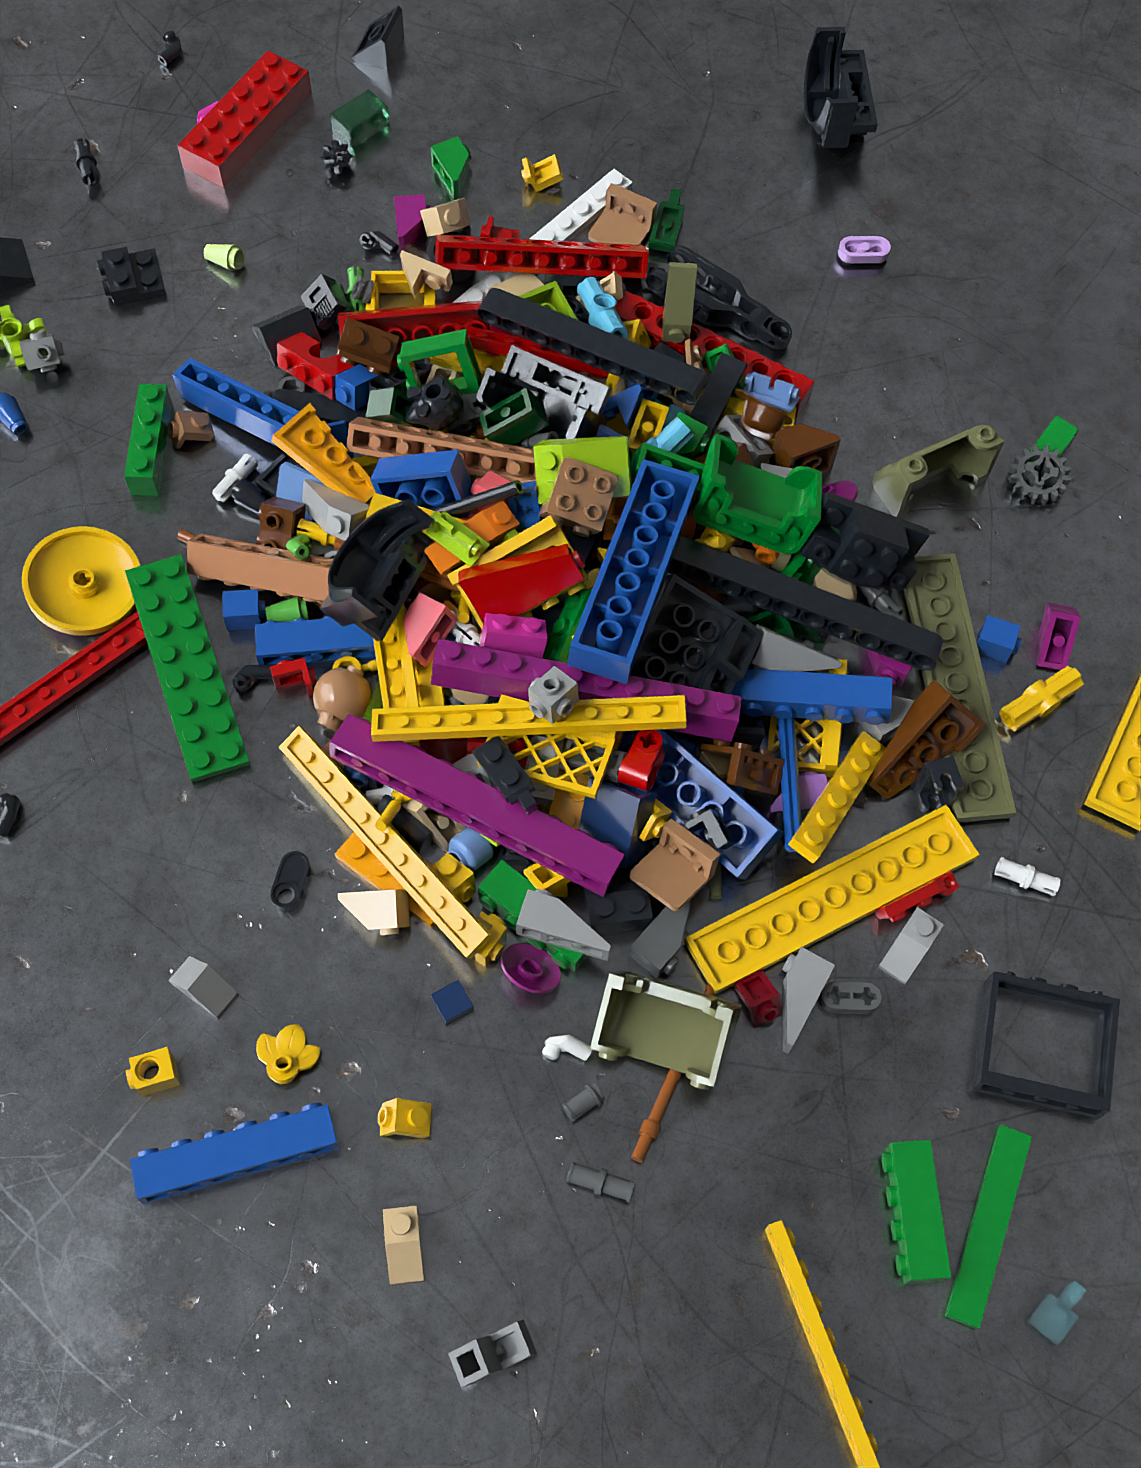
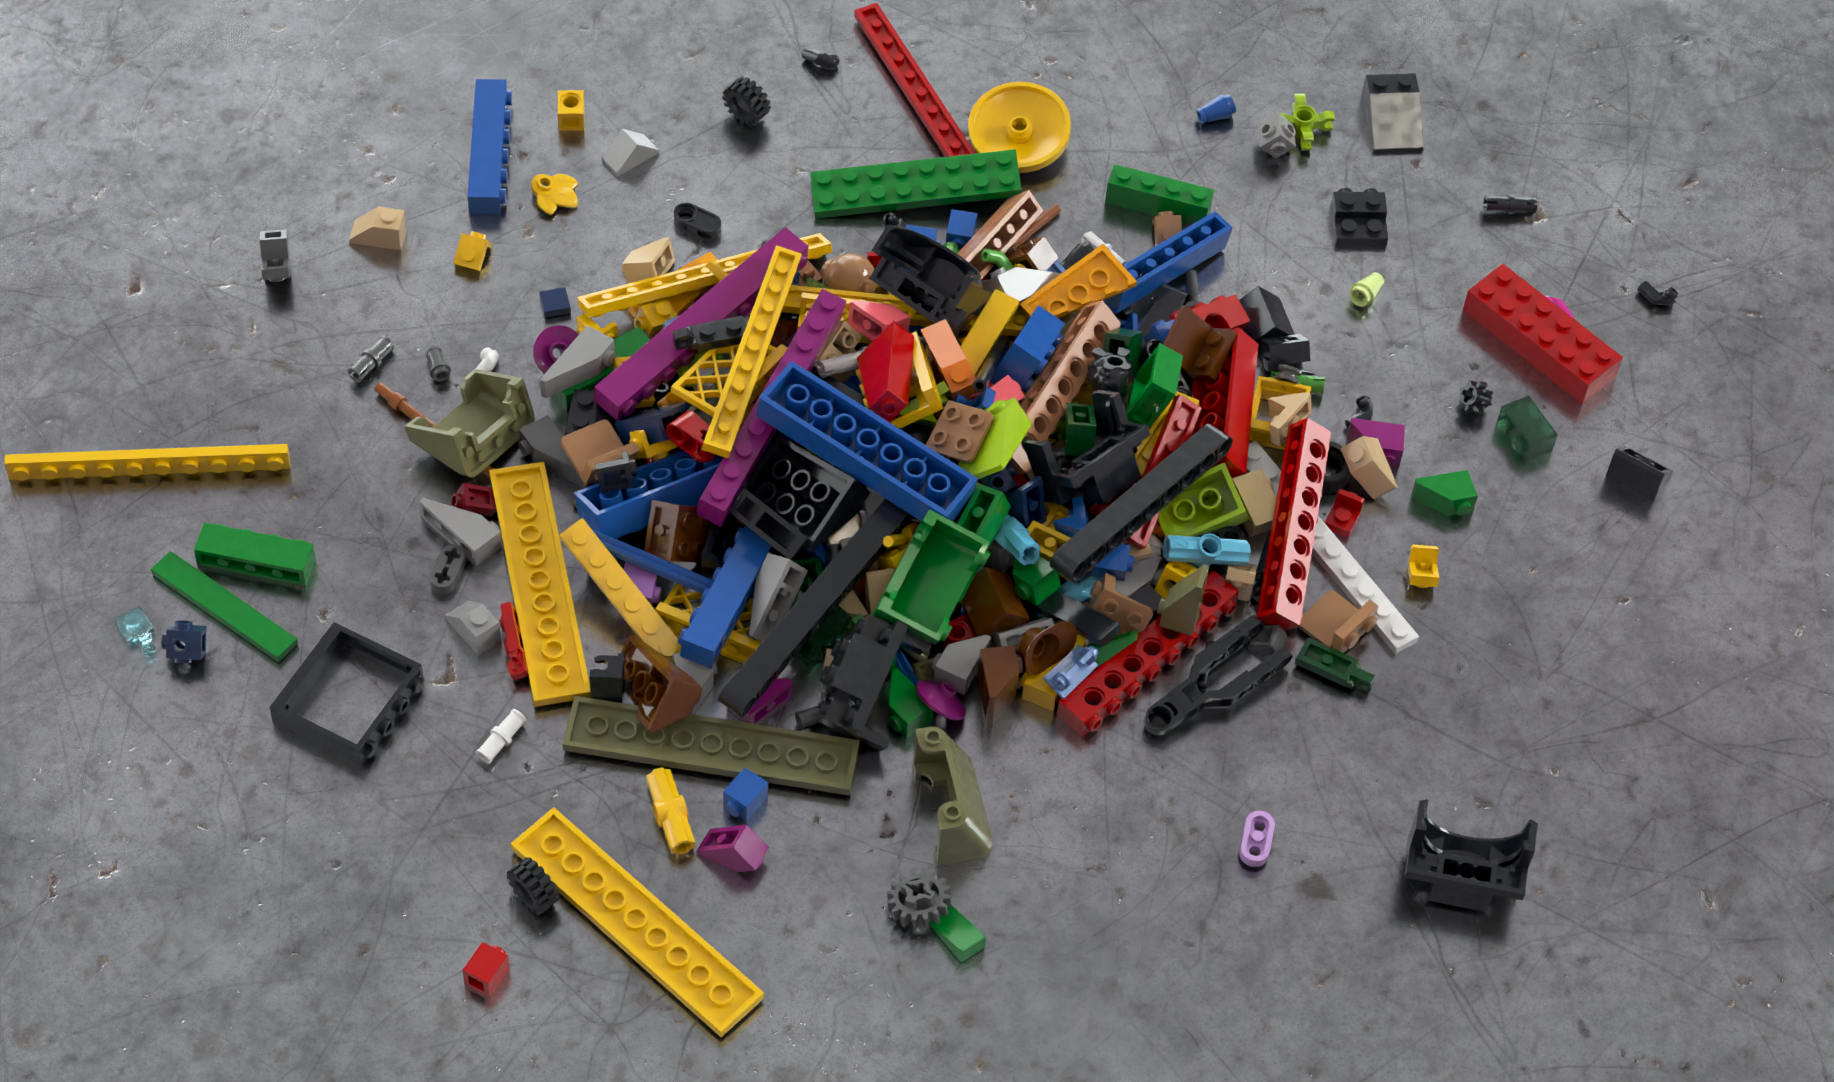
camera: 105 degrees right, 10 degrees down
lime hinge [425,511,490,567] -> none
dark pink brick [480,613,547,658] -> none
light grey brick [528,666,579,724] -> none
none -> dark blue brick [161,620,207,663]
none -> black tyre [722,77,771,126]

